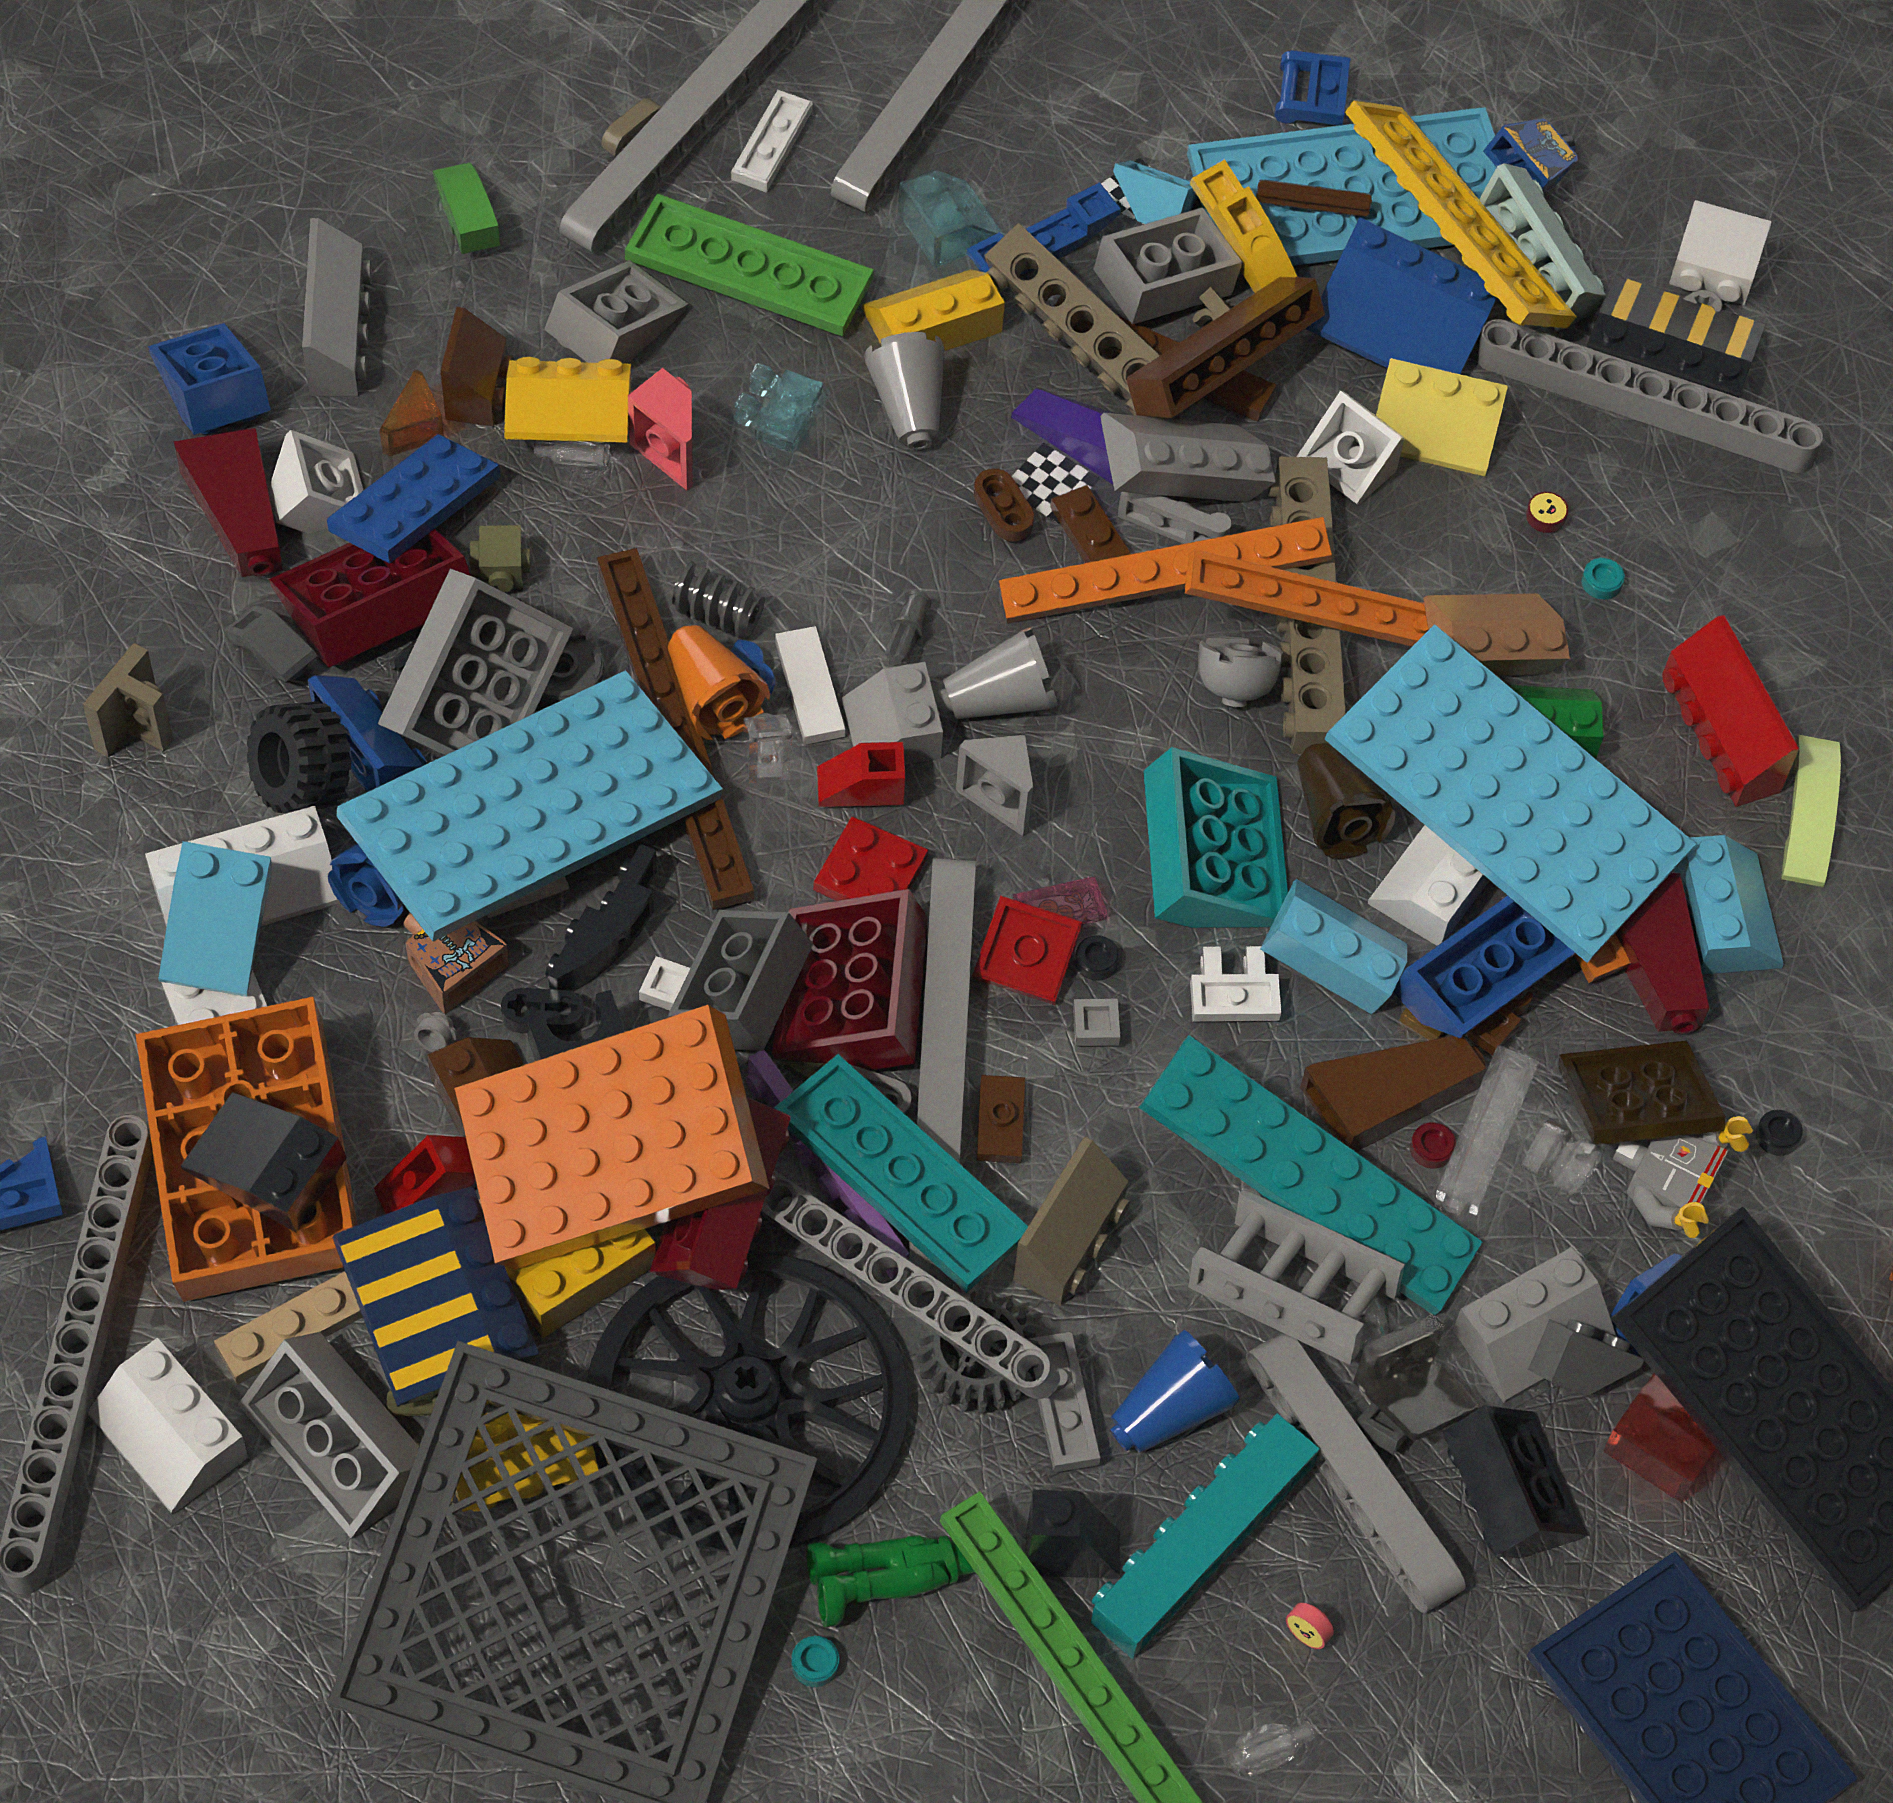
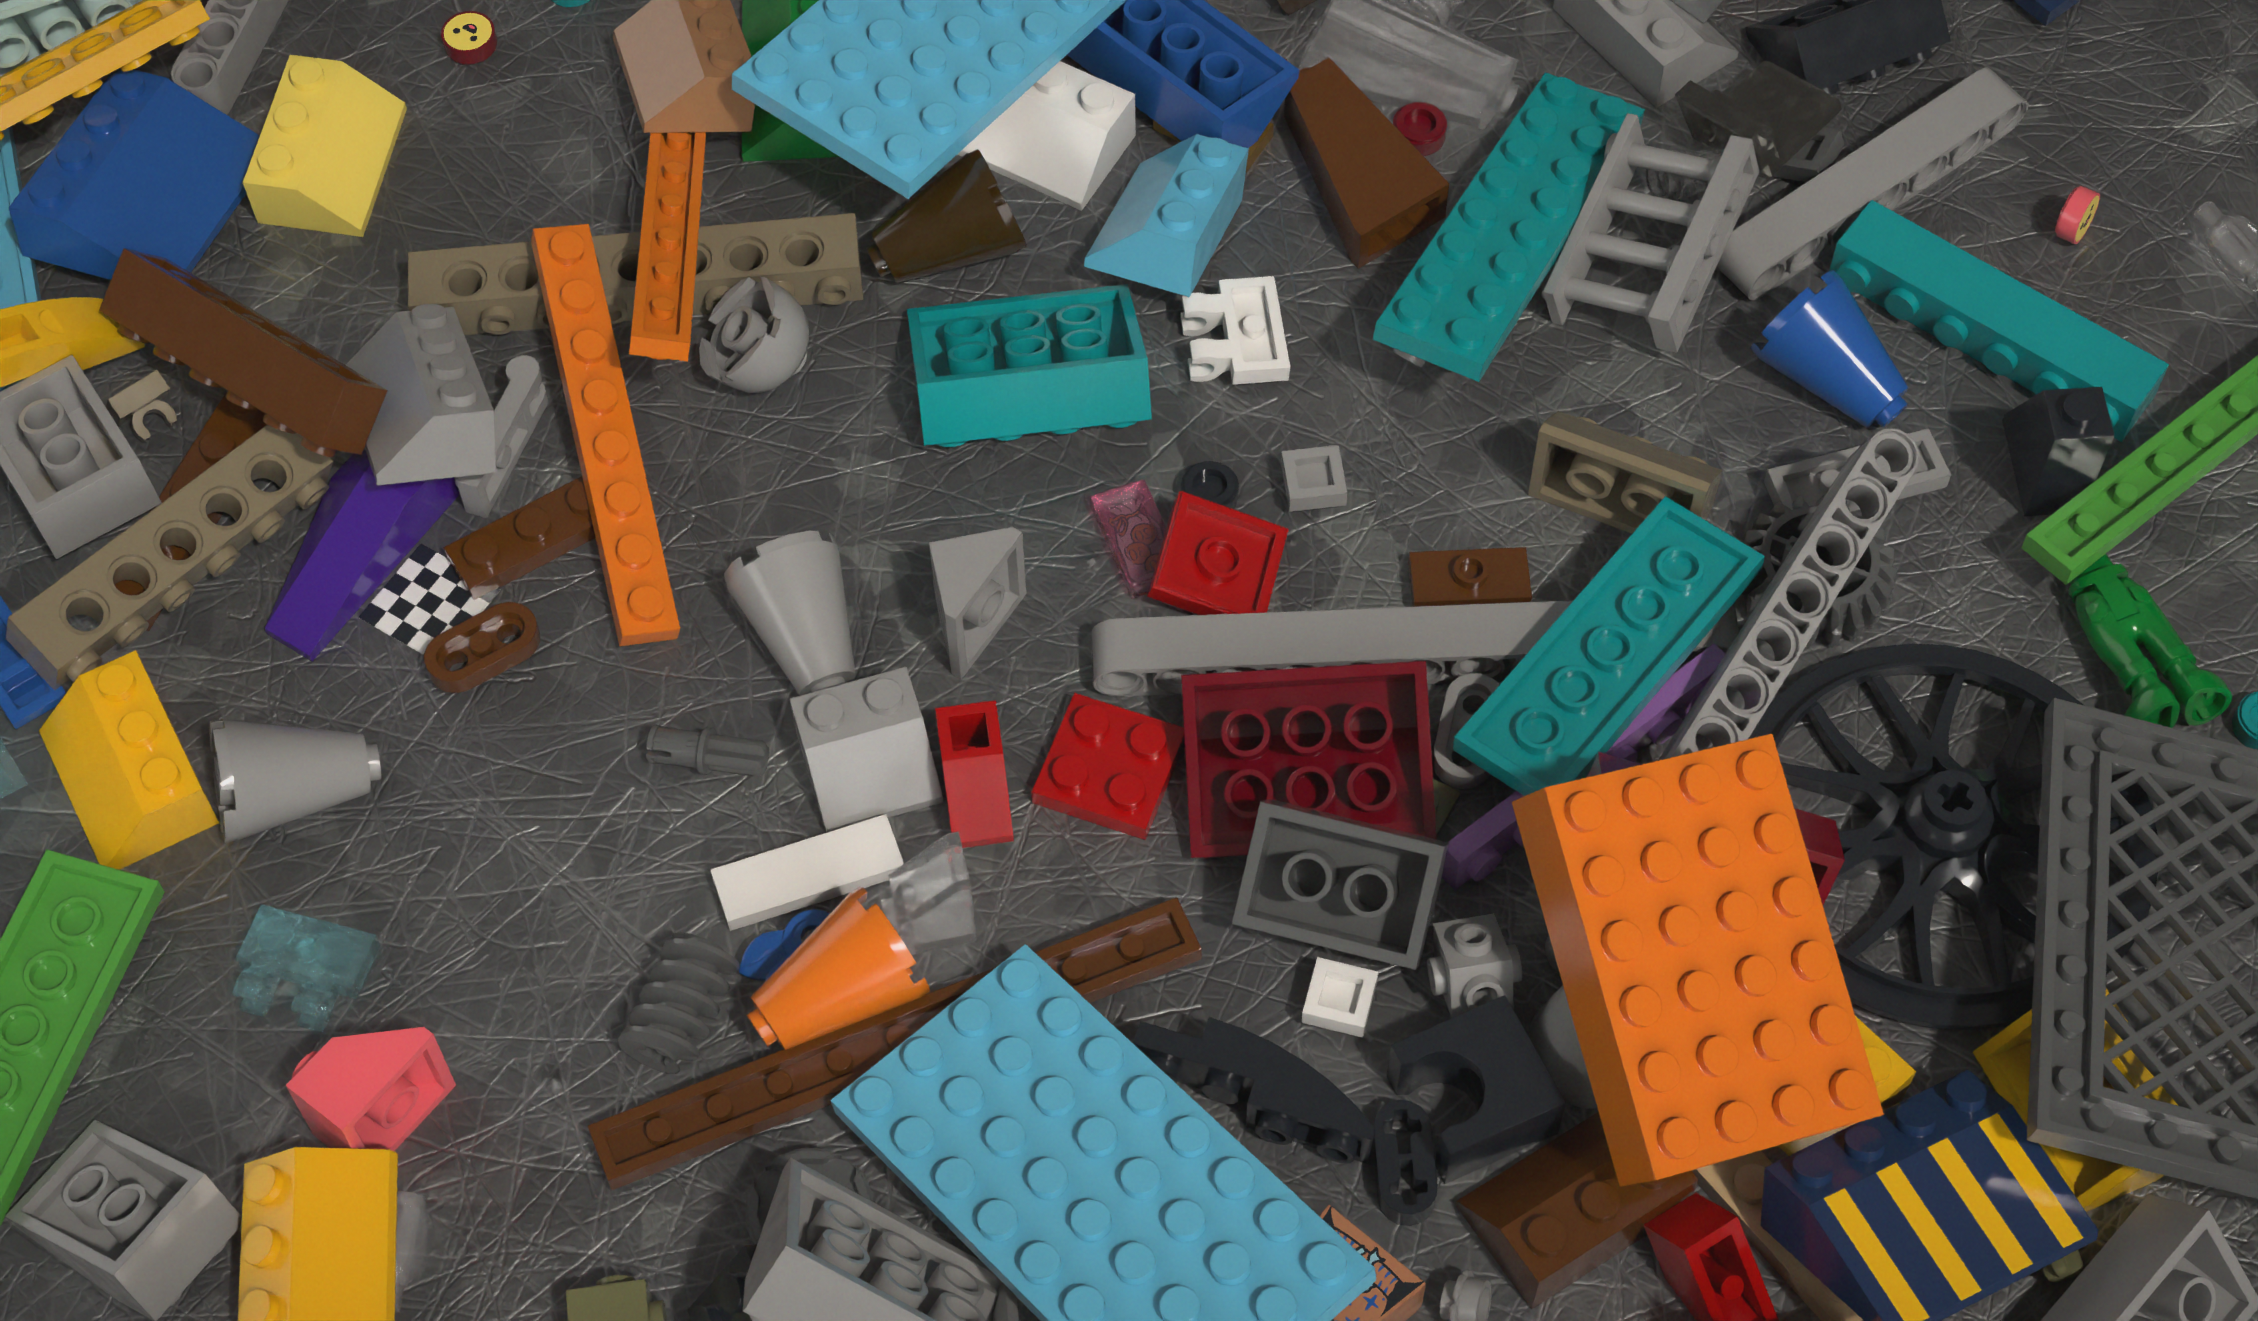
camera: 90 degrees left, 0 degrees up
white slope [1297,391,1404,504] -> none

